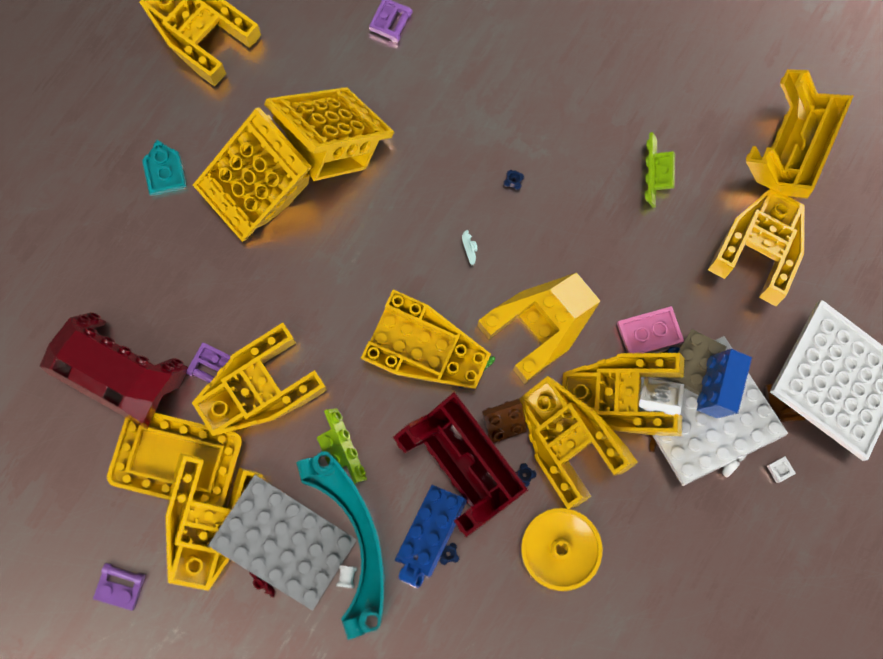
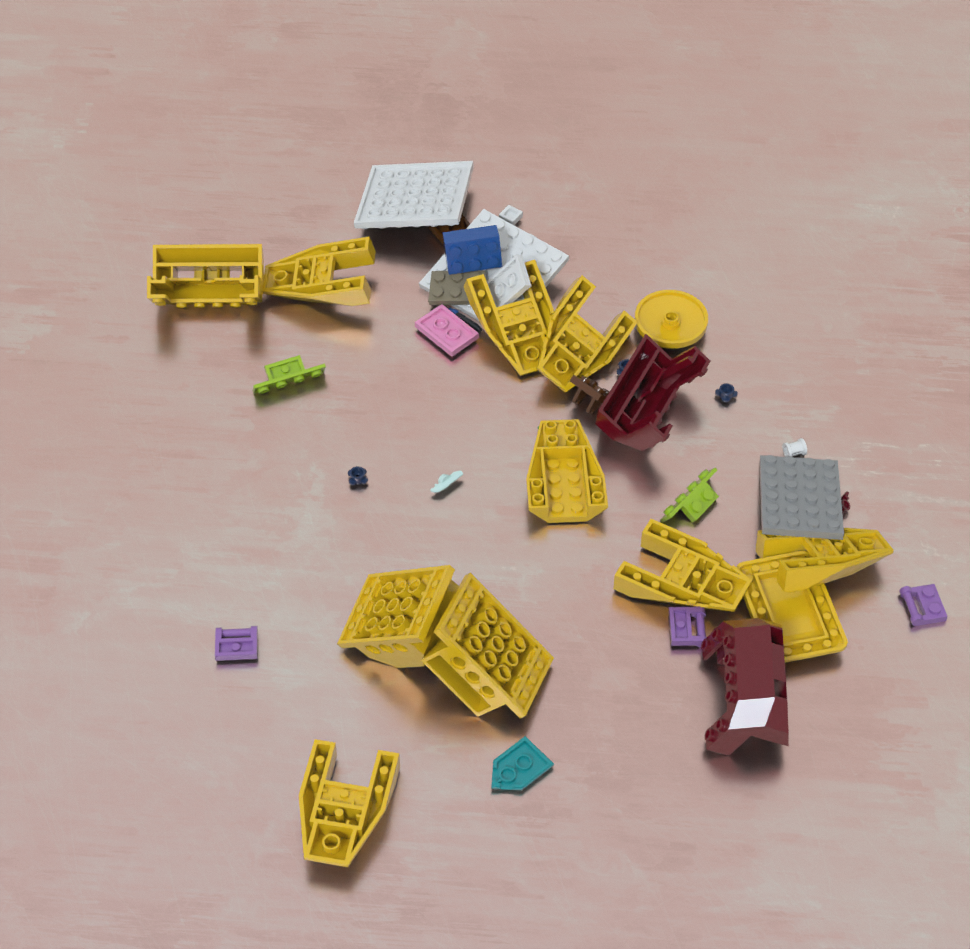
camera: 110 degrees left, 25 degrees down
teal panel [296,451,384,640] -> none
blue hinge [394,485,467,588] -> none
yellow wedge [477,272,600,384] -> none

